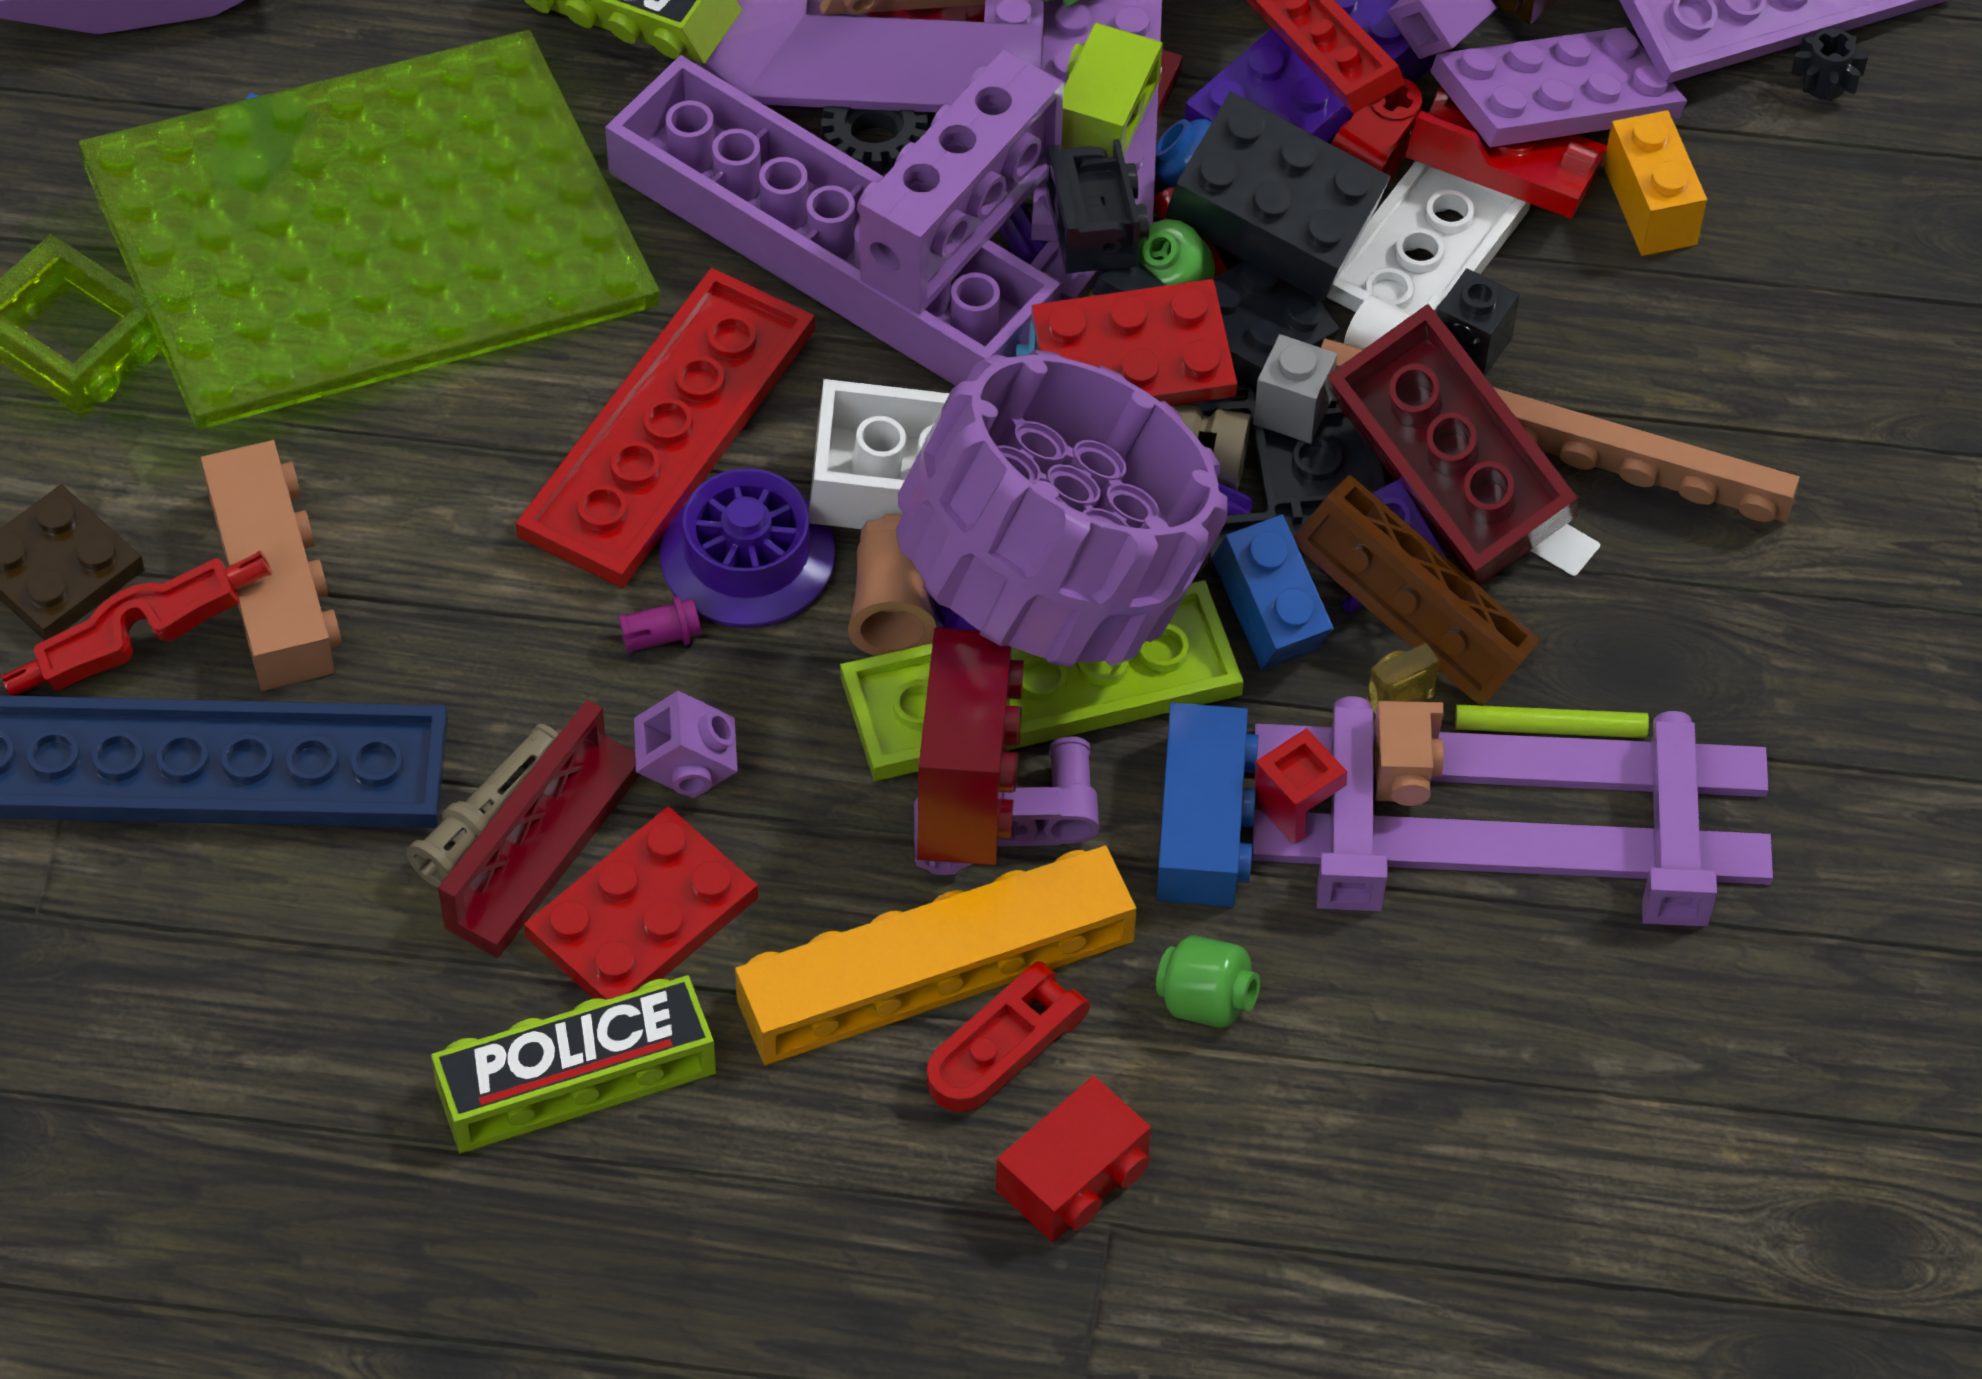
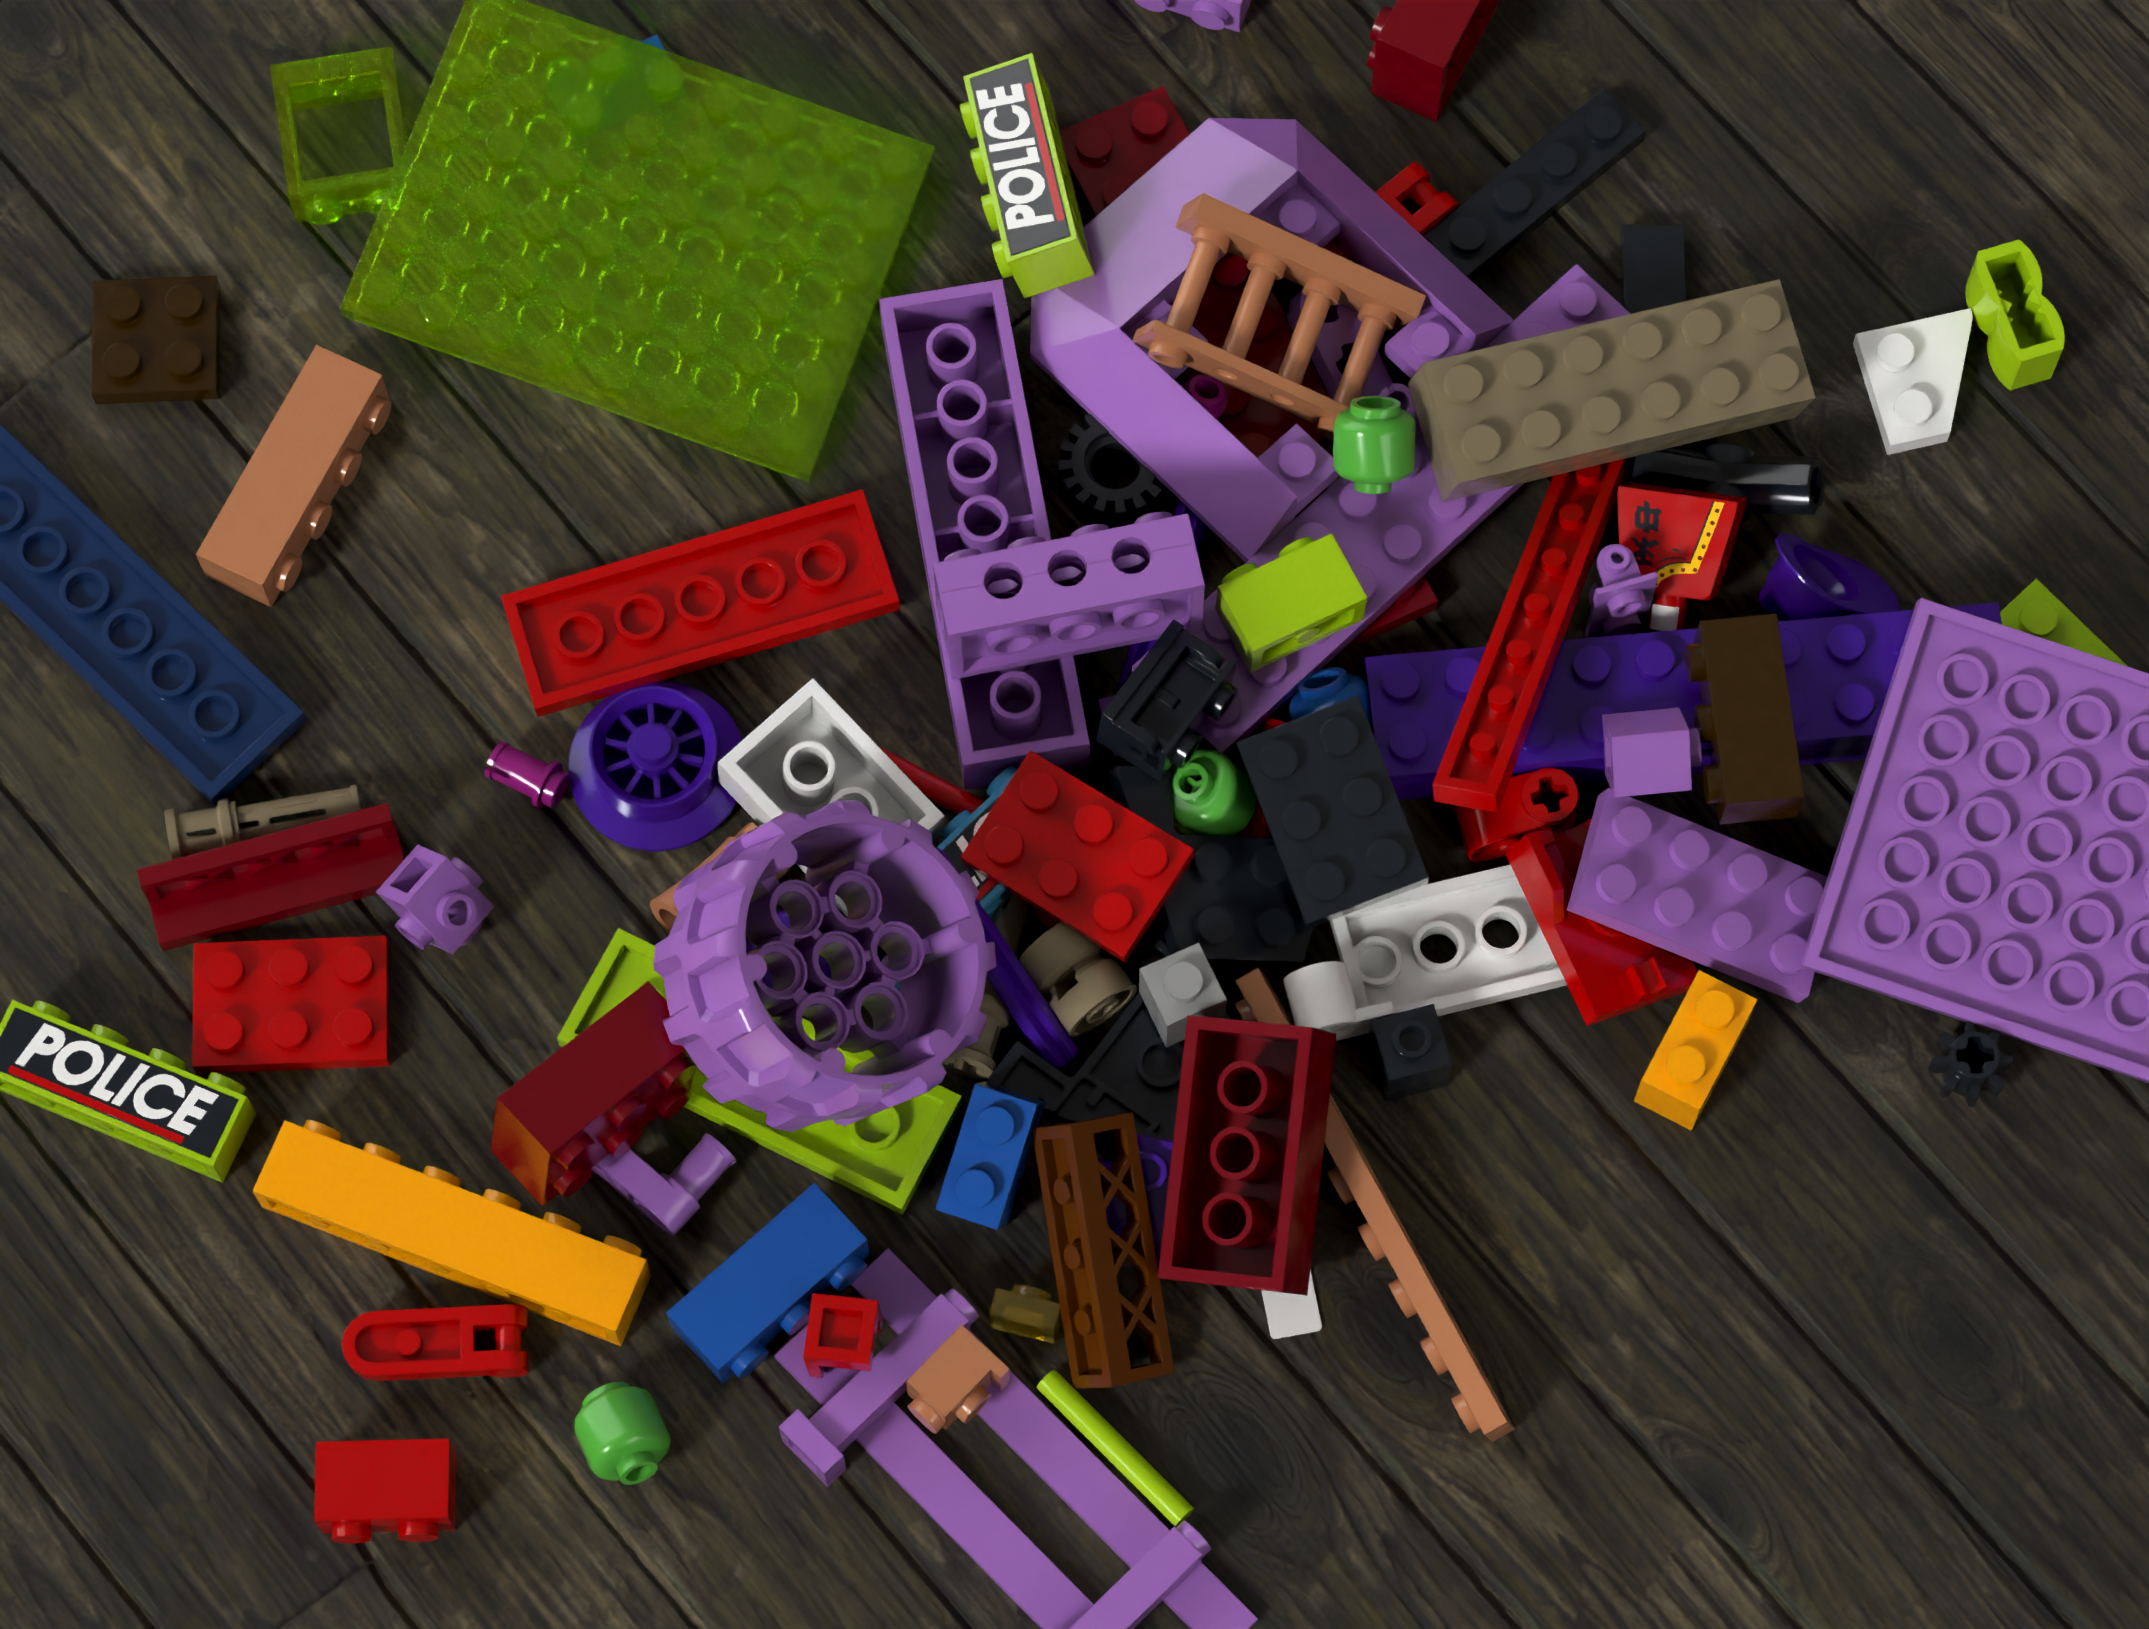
camera: 45 degrees right, 15 degrees up
red piece [1,550,272,696] -> none

